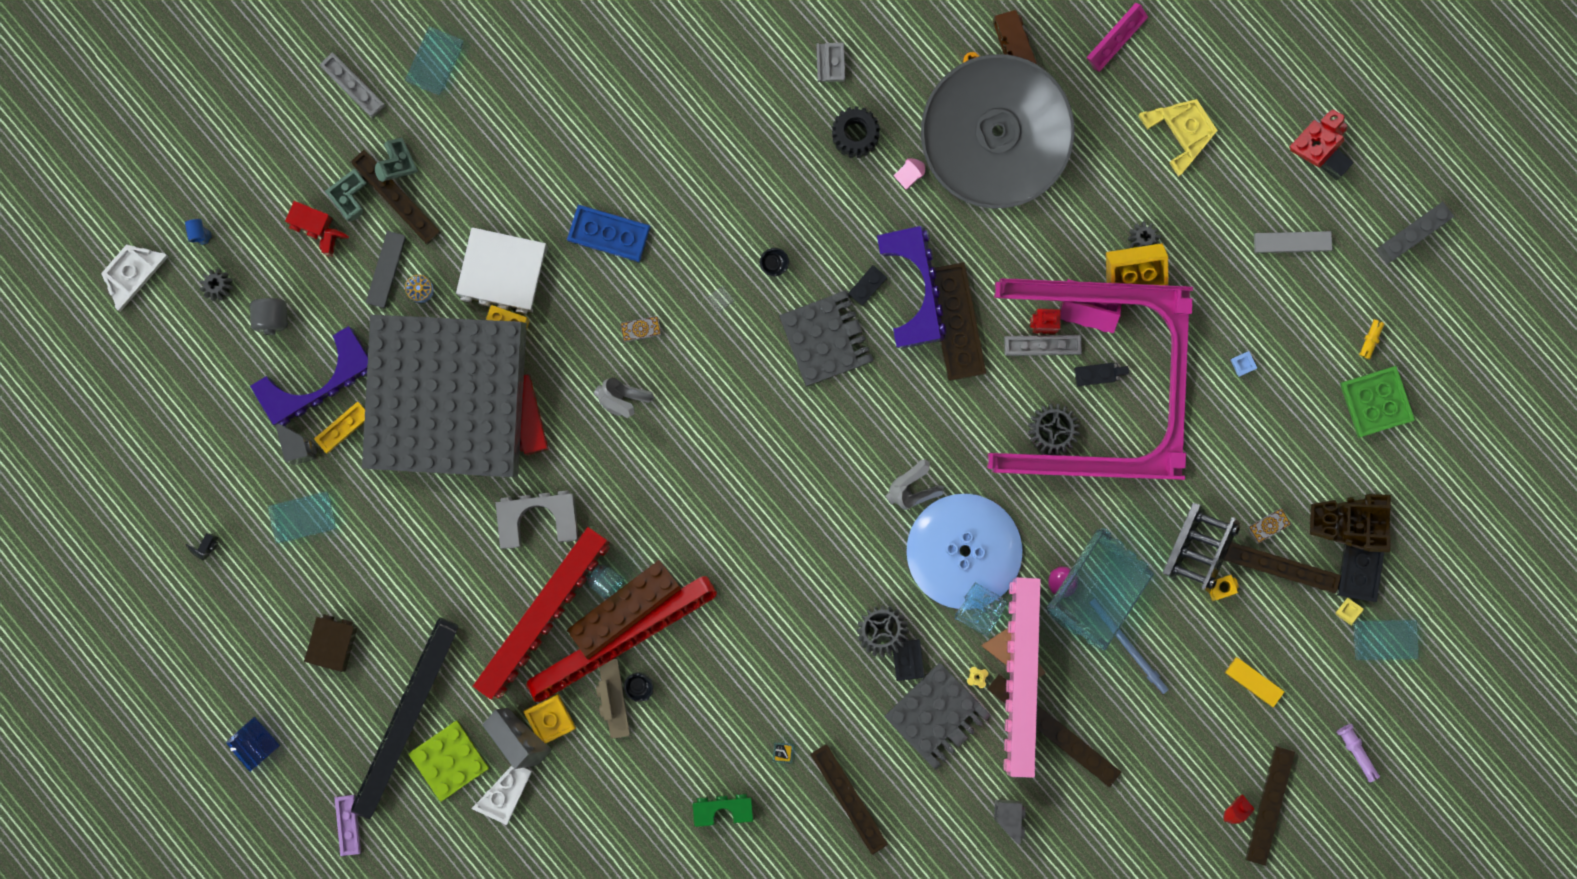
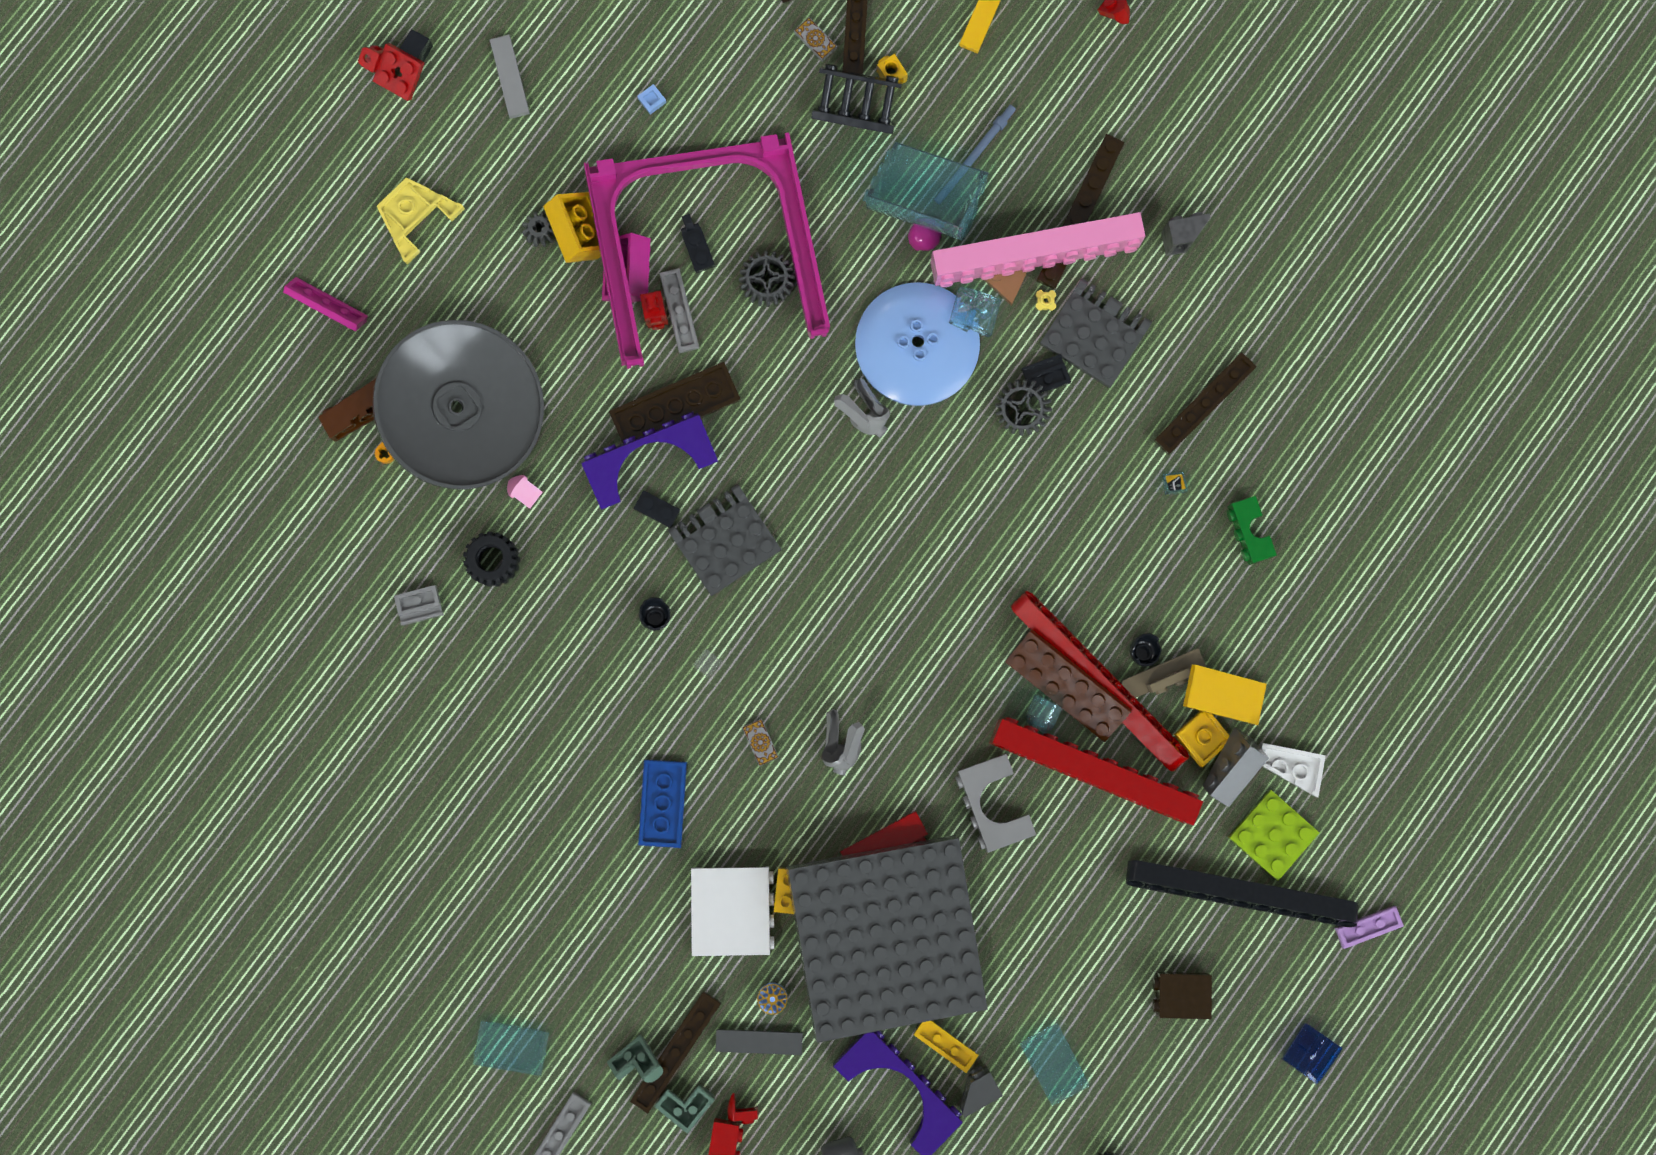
camera: 110 degrees left, 0 degrees up
none -> yellow tile [1183,664,1267,725]

